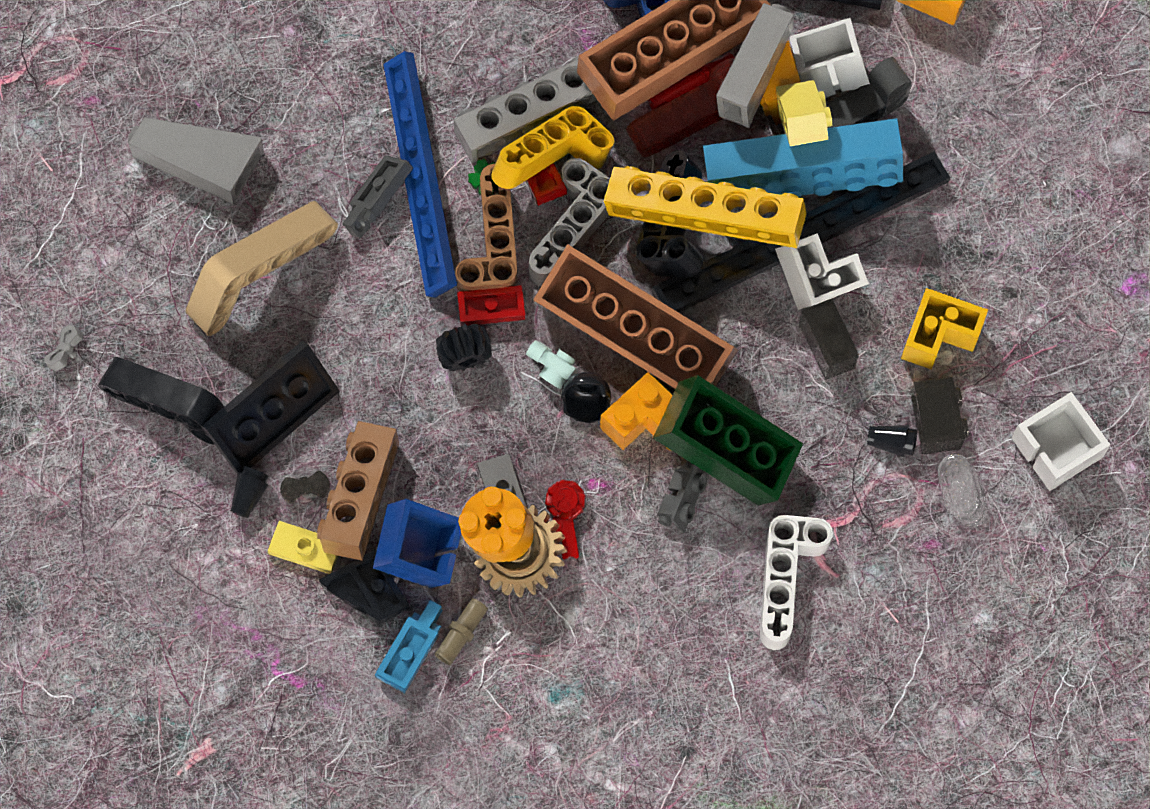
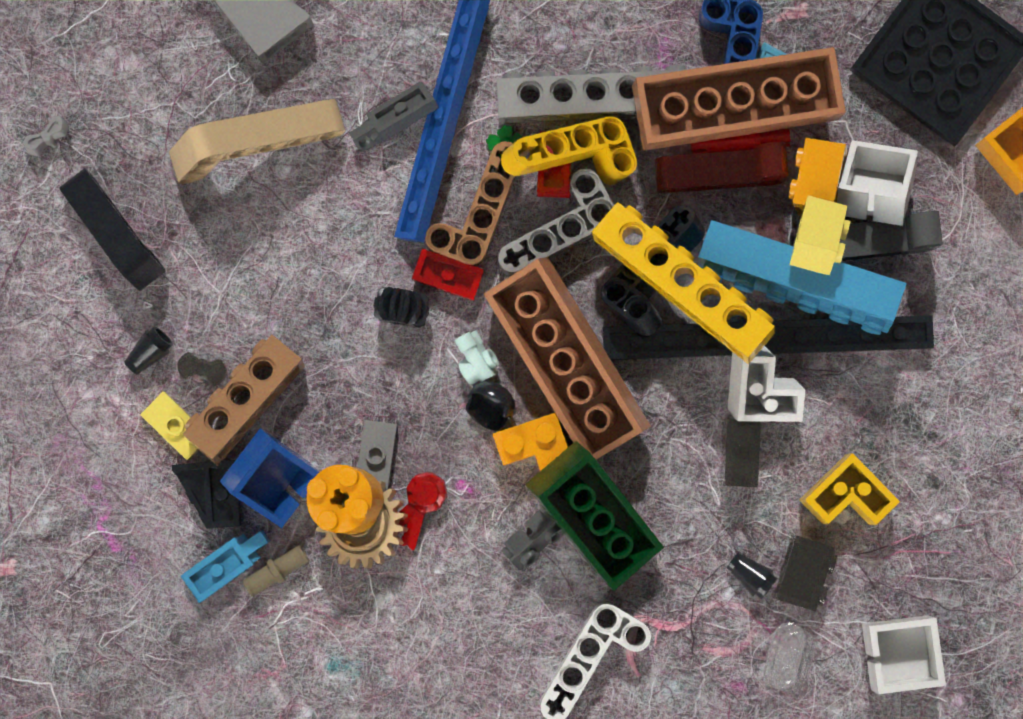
camera: 30 degrees right, 15 degrees up
black plate [202,341,340,474] -> none
light grey slope [716,3,794,128] -> none

